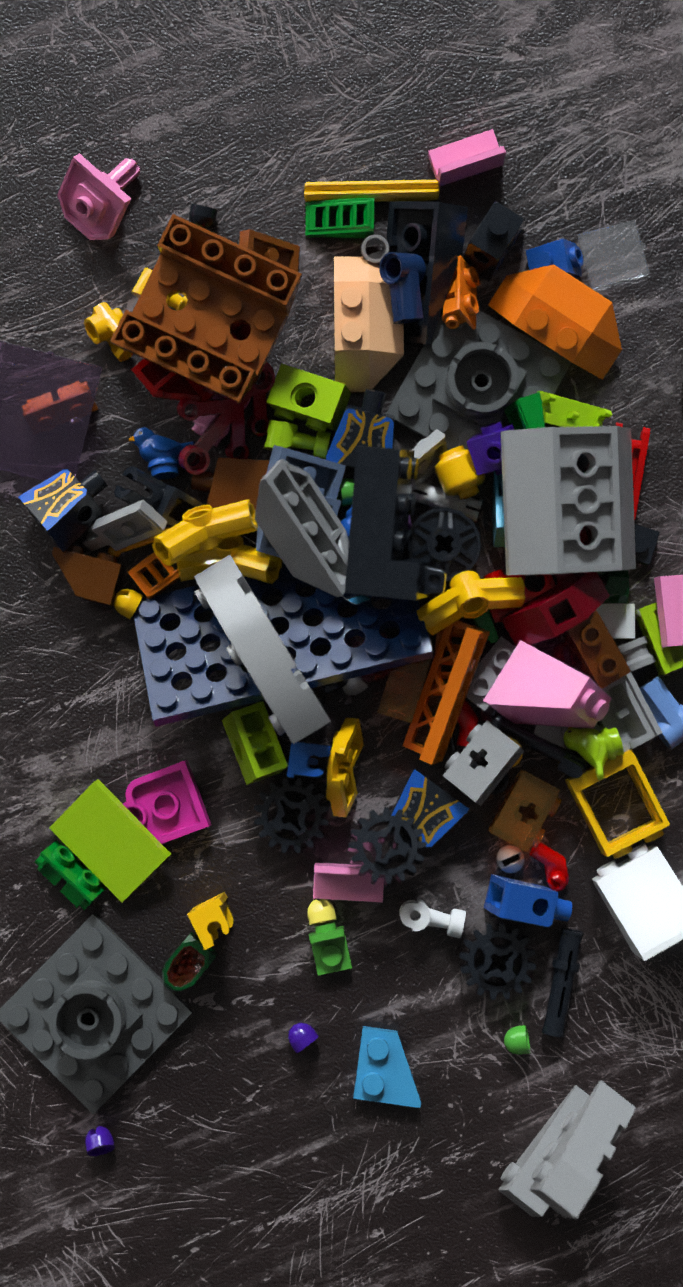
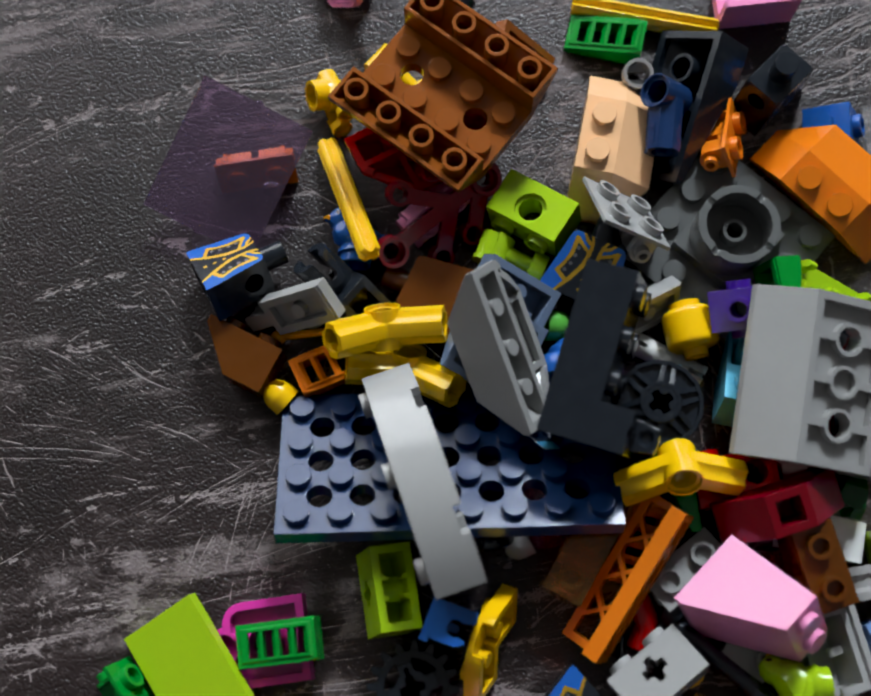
camera: 10 degrees right, 10 degrees down
none -> green slope [235,615,324,669]
none -> yellow axle [318,137,380,262]
none -> light grey hinge [582,176,671,263]

